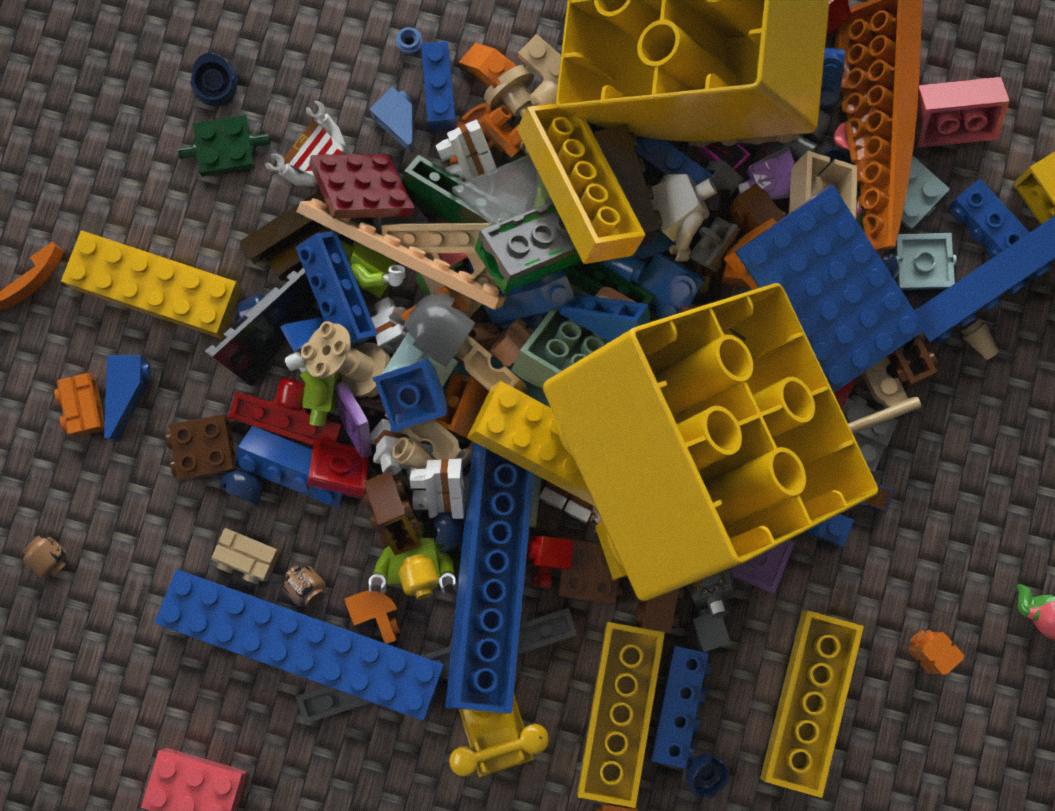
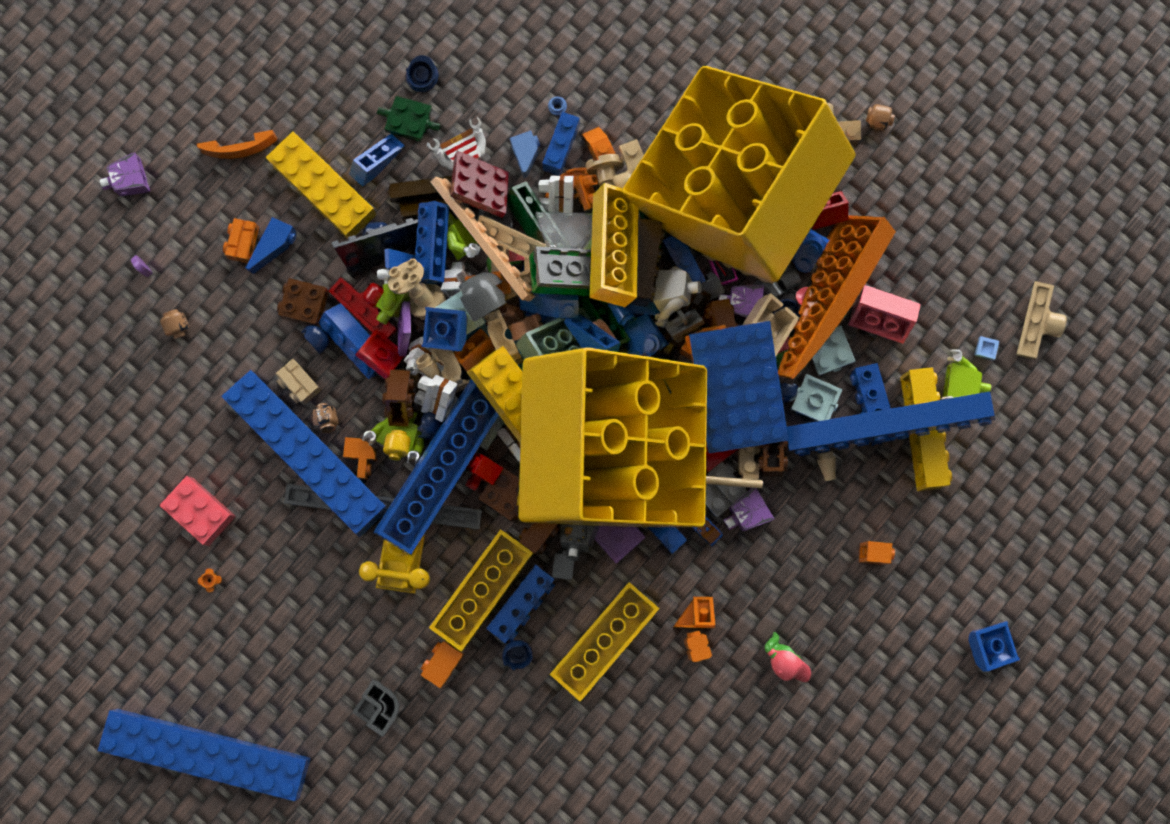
camera: 20 degrees right, 0 degrees up
none -> blue slope [349,134,405,187]
none -> orange slope [673,597,715,628]
none -> medium lavender torso [723,488,774,531]

